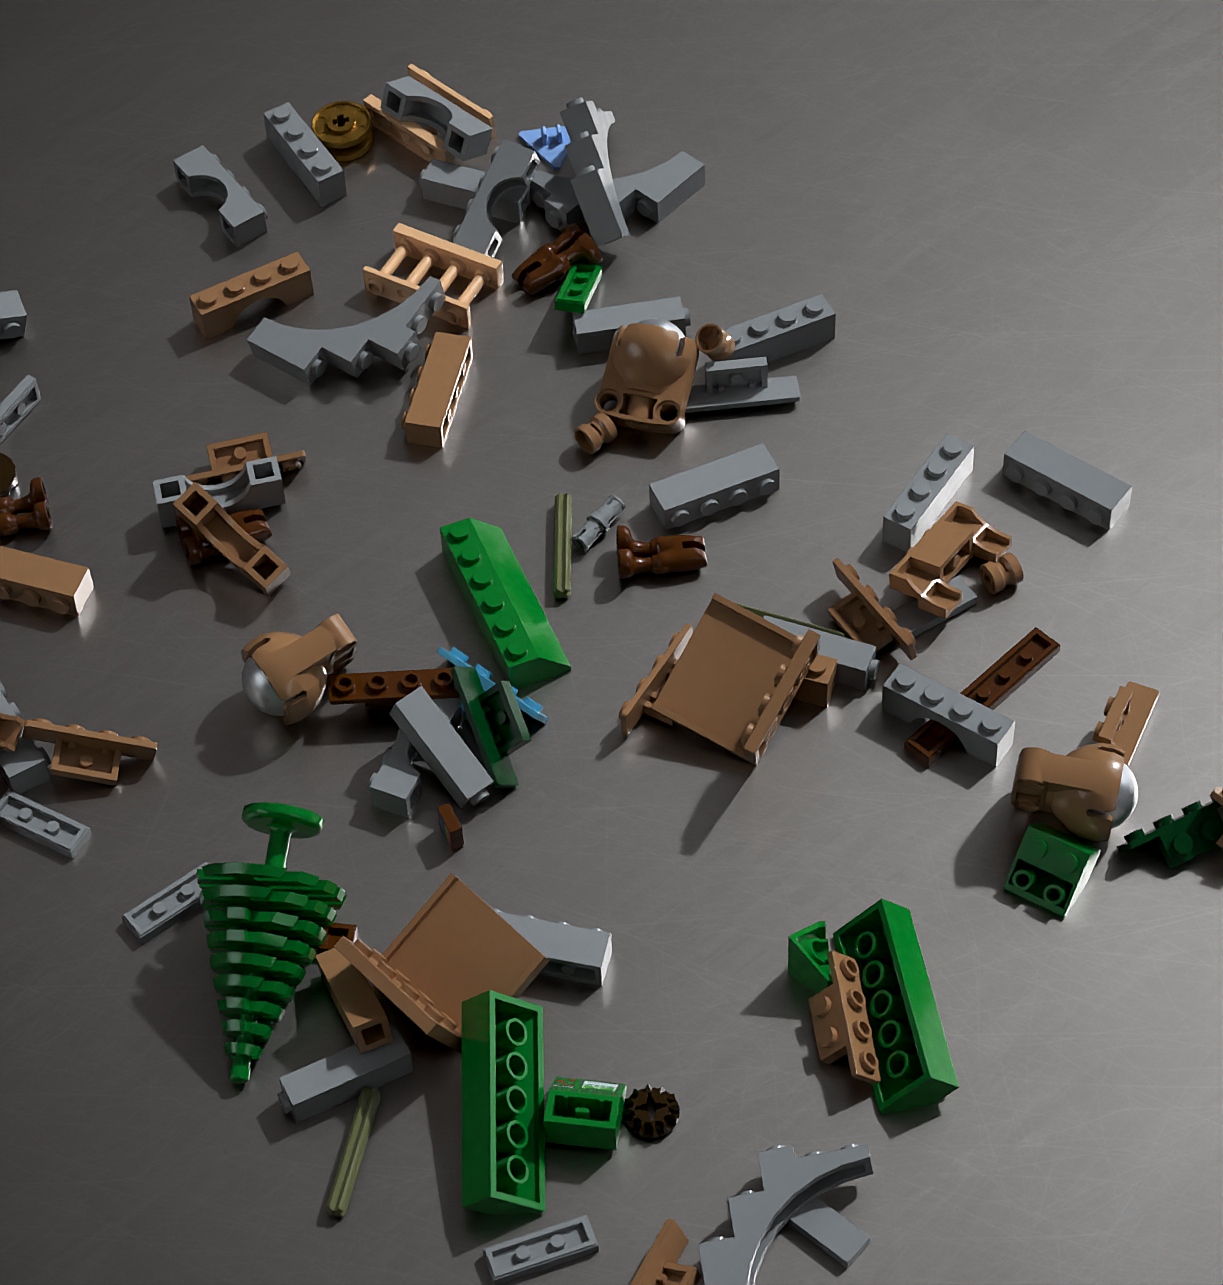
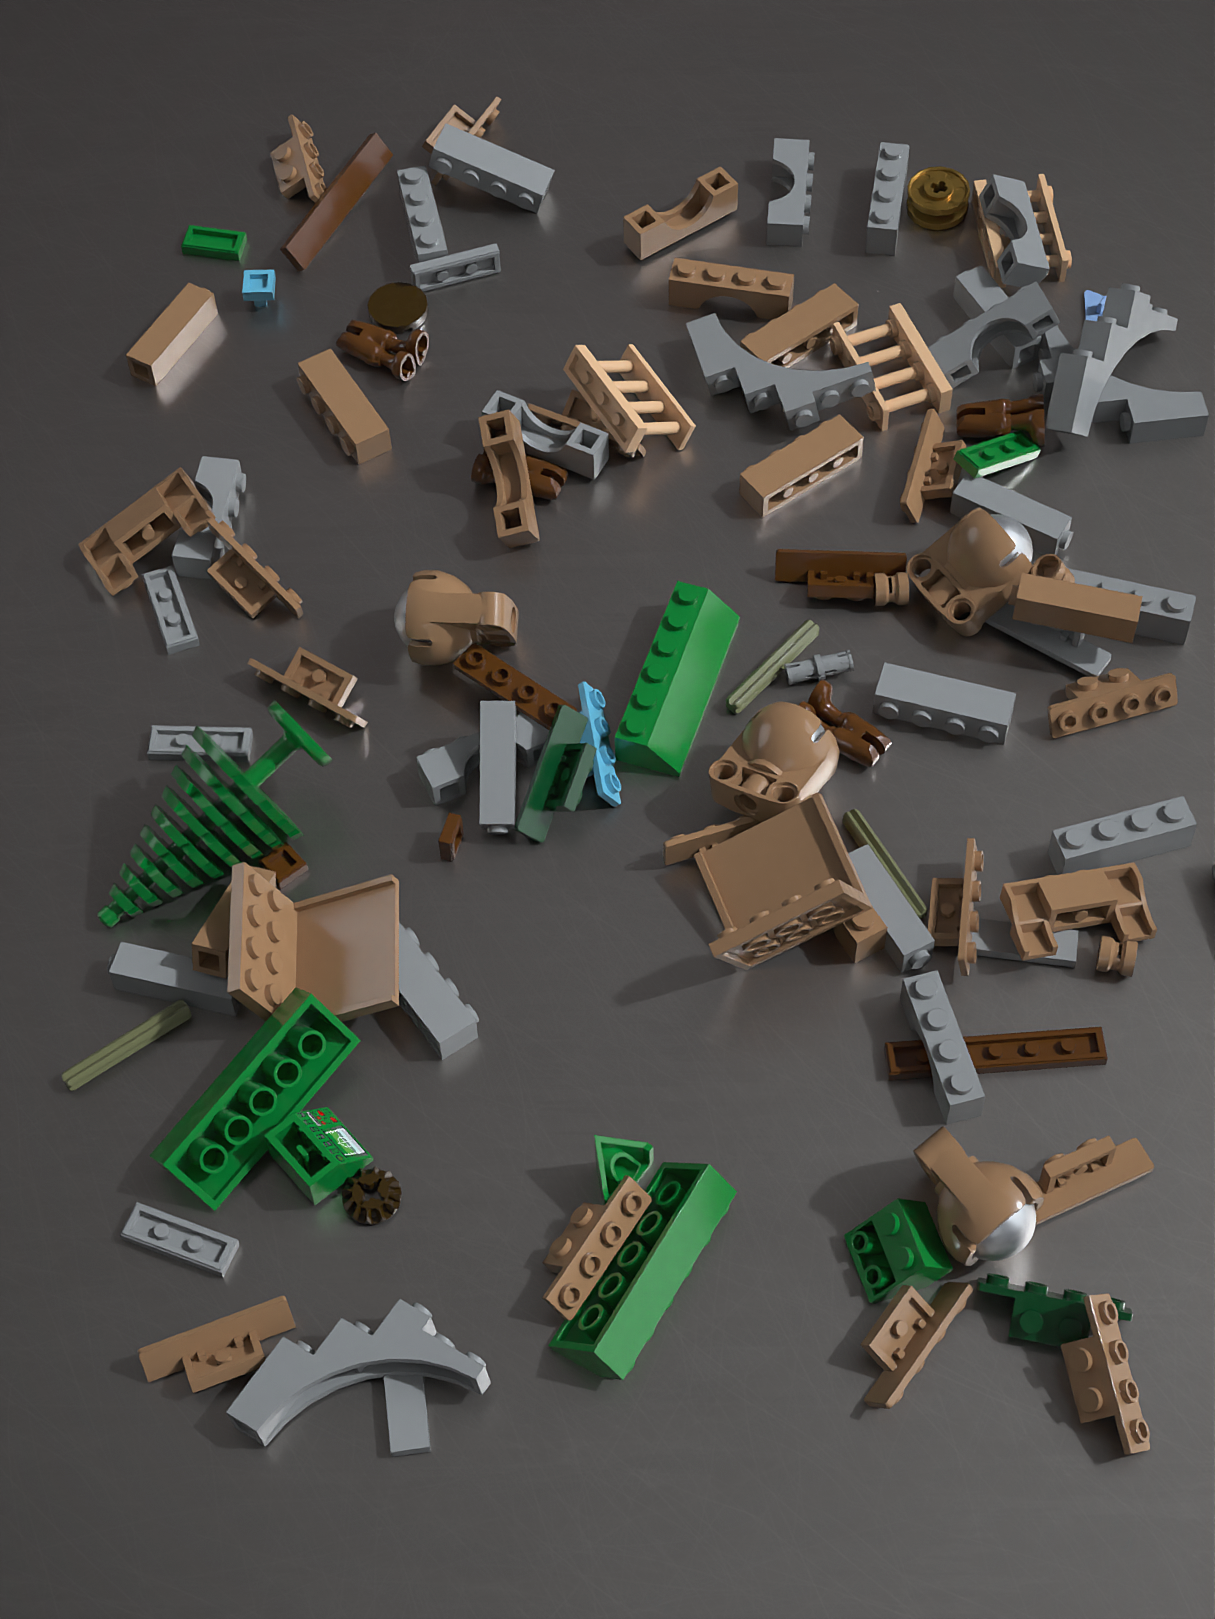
camera: 40 degrees right, 5 degrees up
none -> medium nougat bracket [247,647,368,728]
none -> light nougat fence [563,344,696,452]
none -> medium nougat arch [623,166,738,260]
none -> medium nougat piece [708,701,840,822]
none -> medium nougat brick [740,283,859,368]
none -> reddish brown bracket [775,549,907,601]
none -> medium nougat bracket [860,1281,973,1409]
none -> medium nougat bracket [900,409,967,523]
none -> medium nougat brick [1008,573,1143,643]
none -> medium nougat bracket [1047,668,1178,738]

